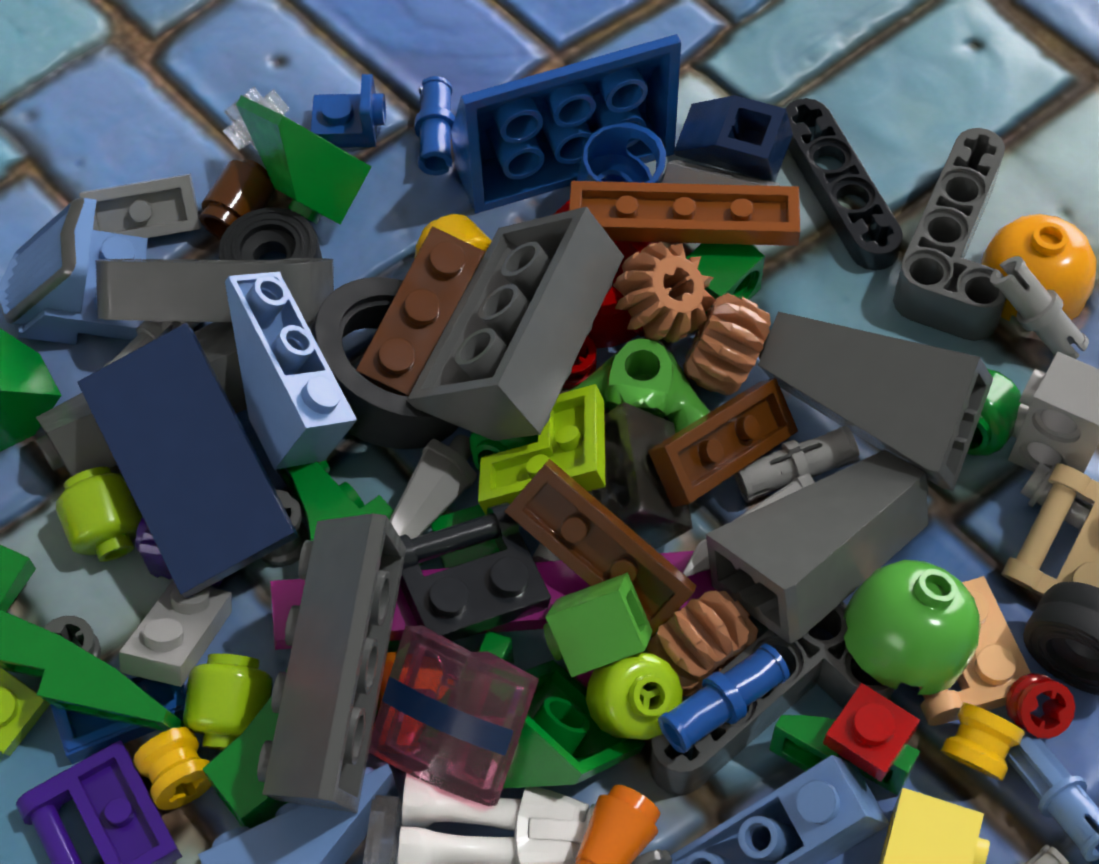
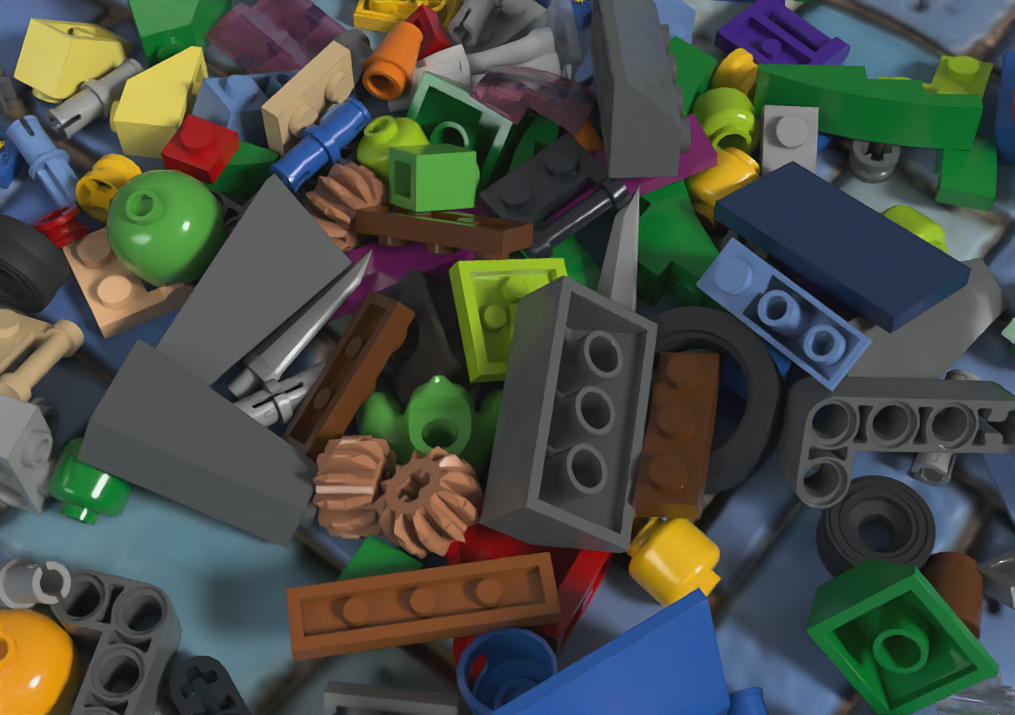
camera: 165 degrees right, 0 degrees up
none -> tan plate [261,40,354,158]
none -> yellow head [685,147,761,230]

